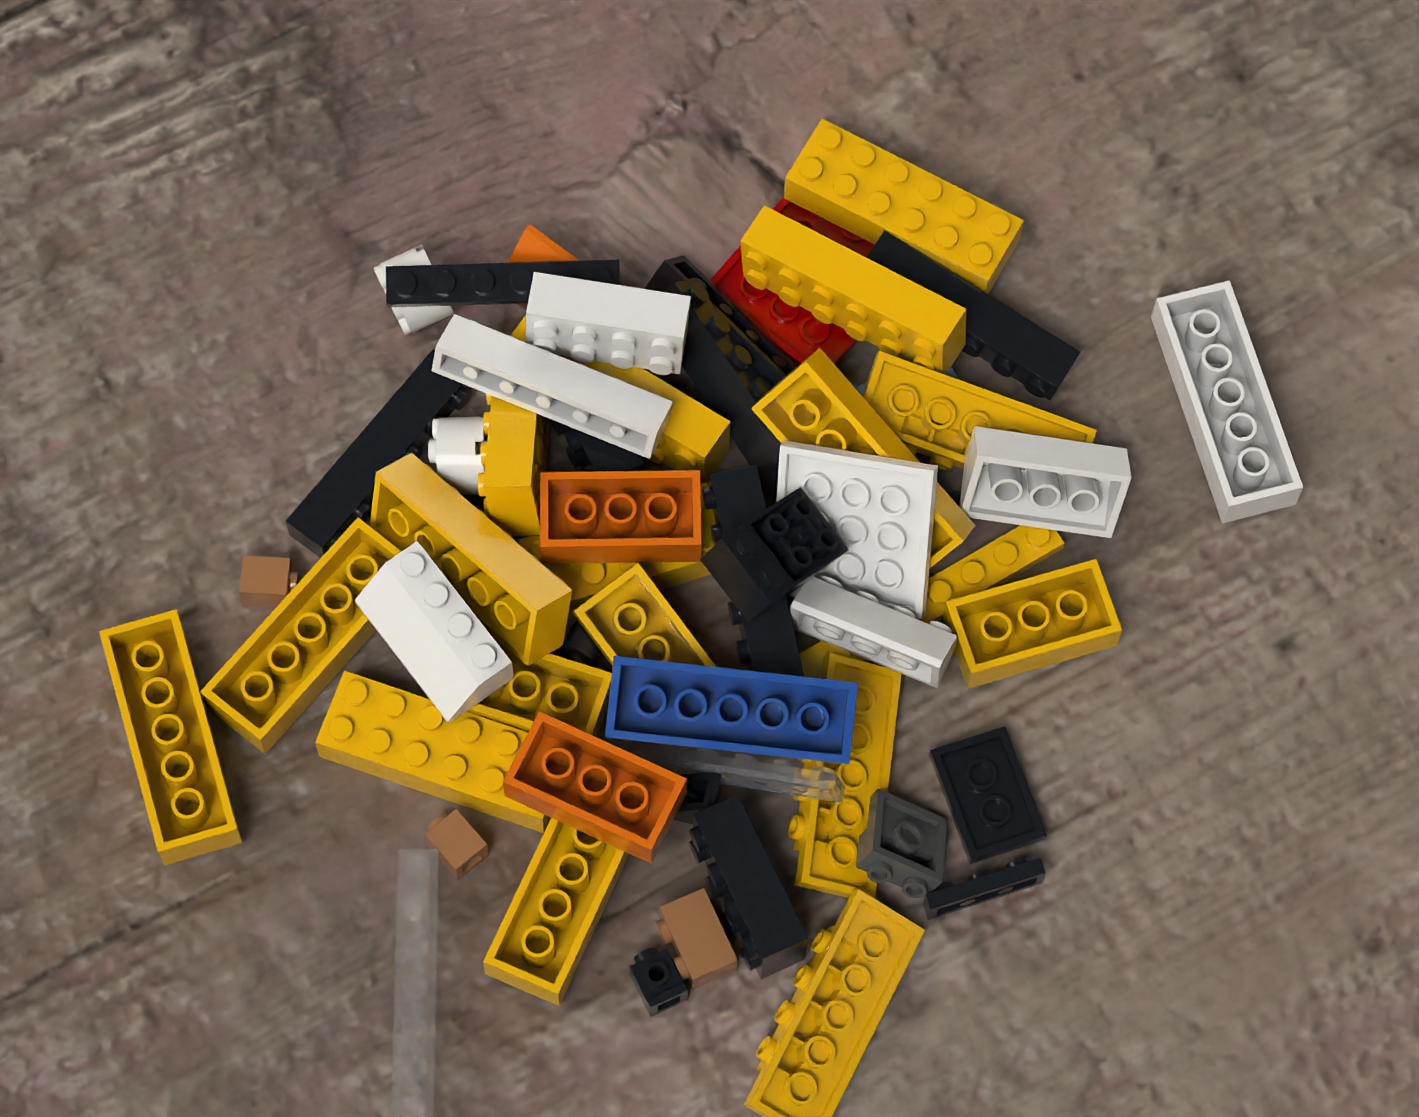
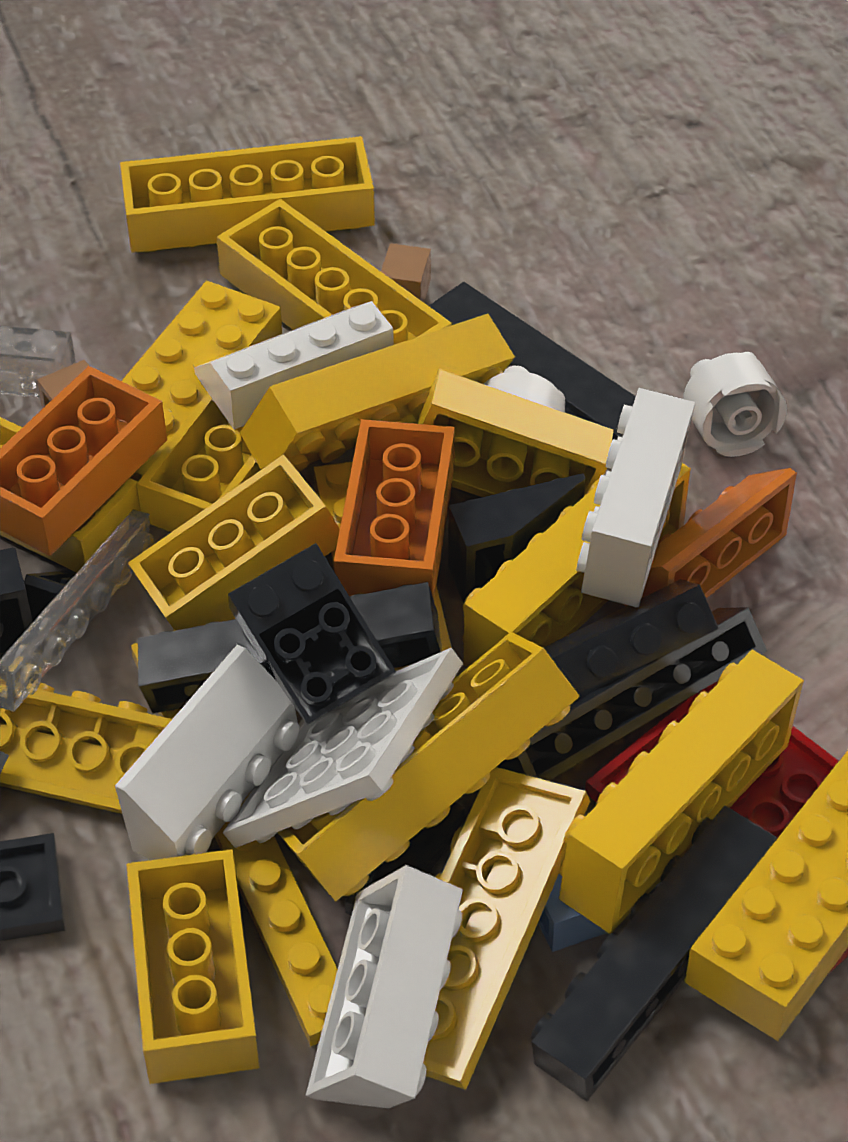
camera: 100 degrees right, 20 degrees down
black plate [386,259,620,308] -> none
white brick [431,314,673,459] -> none
blue brick [605,656,858,764] -> none

